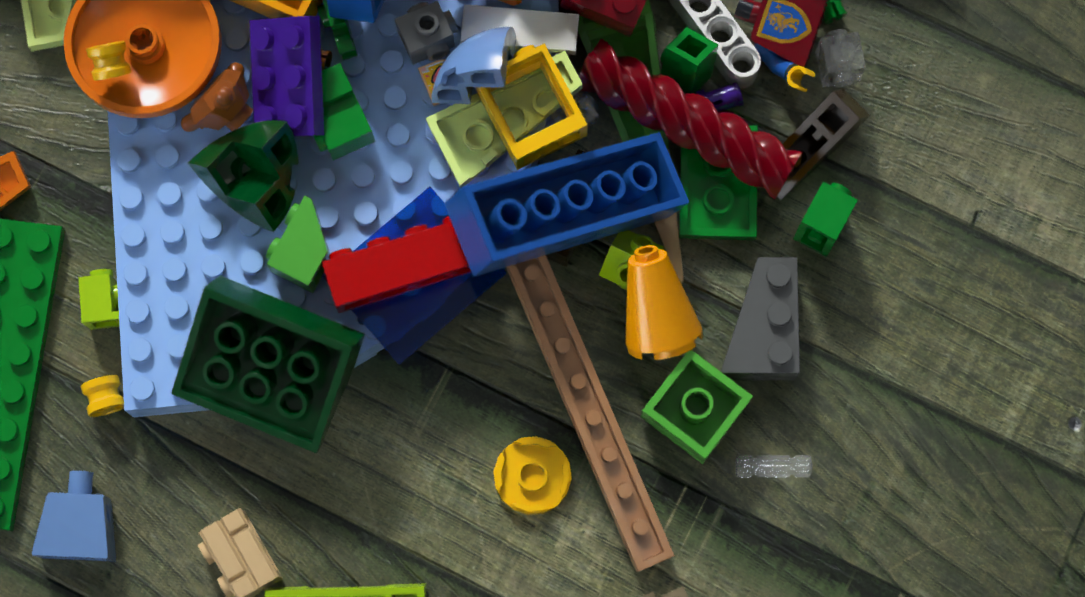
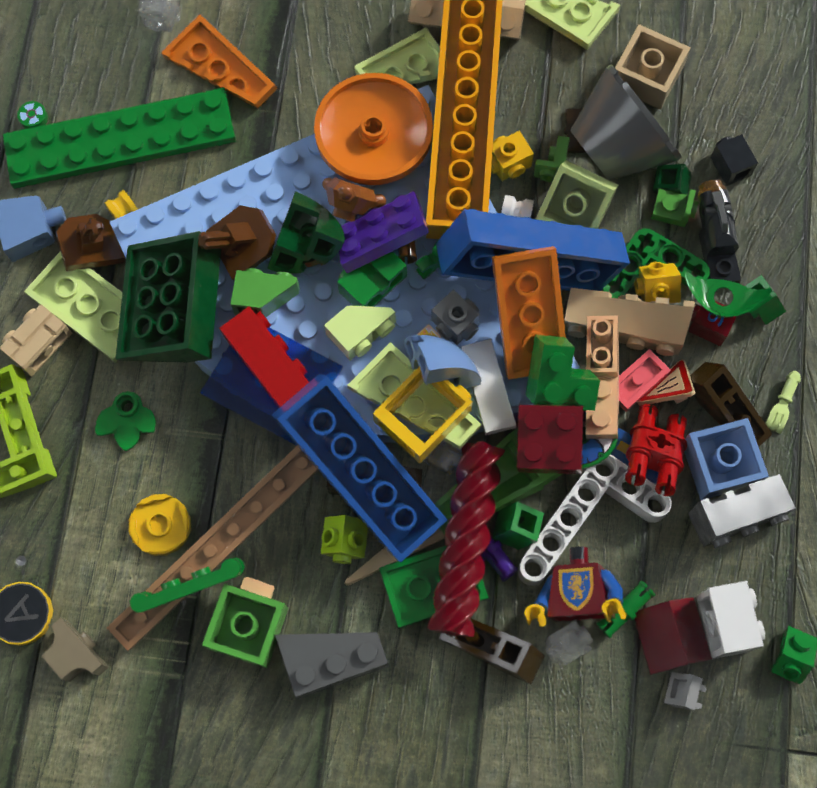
camera: 70 degrees right, 5 degrees down
lime brick [78,269,120,330] -> none
yellow wheel [86,41,132,80] -> none
light orange cone [625,245,703,360] -> none
clear axle [735,455,813,477] -> none
green brick [793,182,858,257] -> none
none -> yellowish green plate [24,252,123,363]
none -> reddish brown piece [56,214,125,271]
none -> green plate [95,391,156,451]
none -> green plate [130,558,245,613]
none -> reddish brown piece [198,205,276,281]
none -> light nougat tile [240,577,275,599]
none -> yellowish green slope [324,305,396,361]

